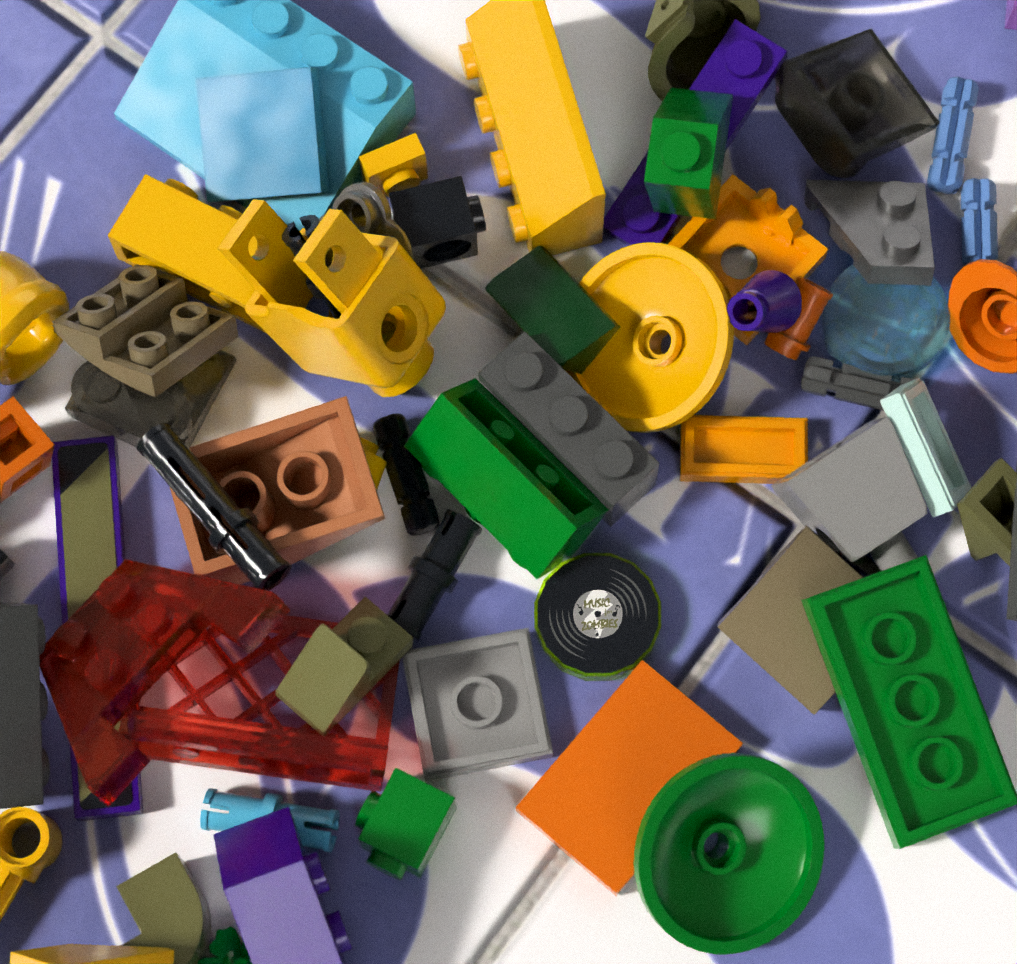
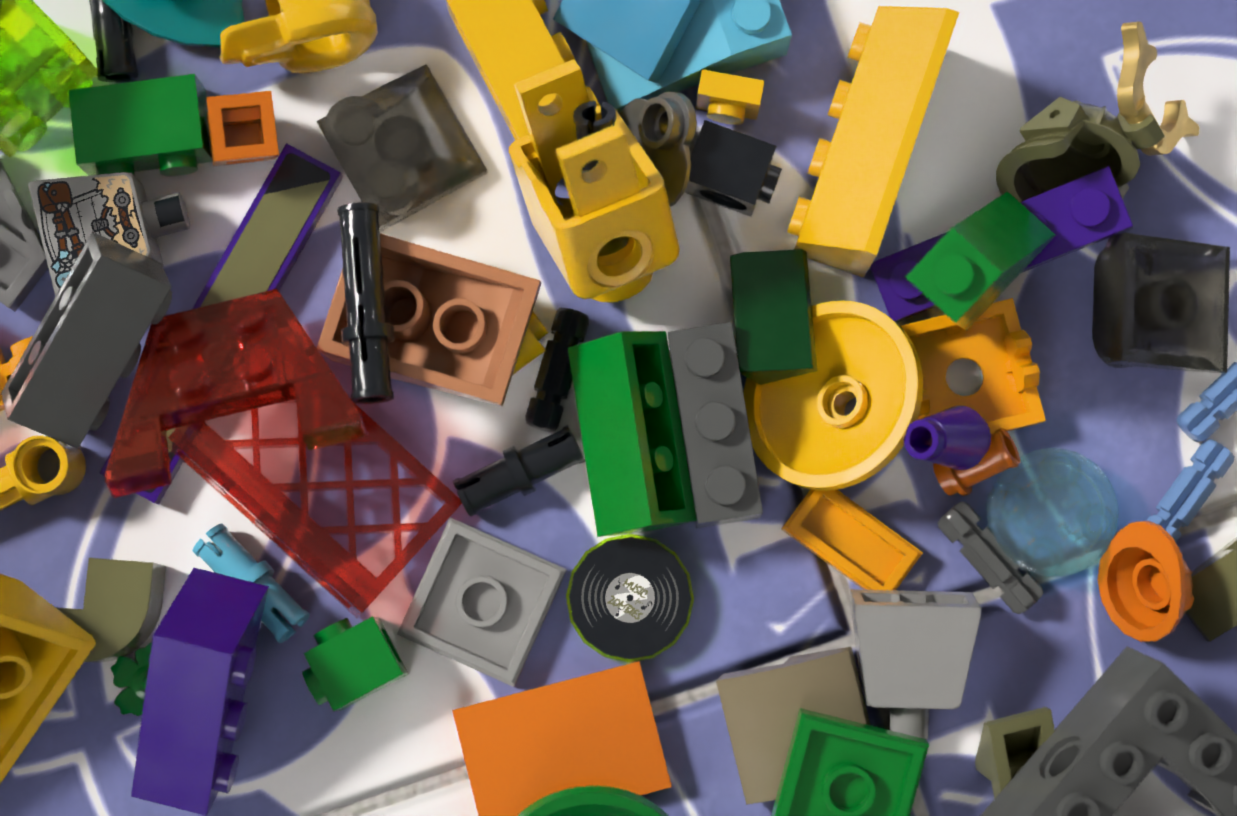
camera: 35 degrees right, 10 degrees up
dark tan slope [52,264,239,397] -> none
olive slope [275,597,413,737] -> none
flat silver wing [804,180,935,286] -> none
light aqua tile [880,378,972,517] -> none

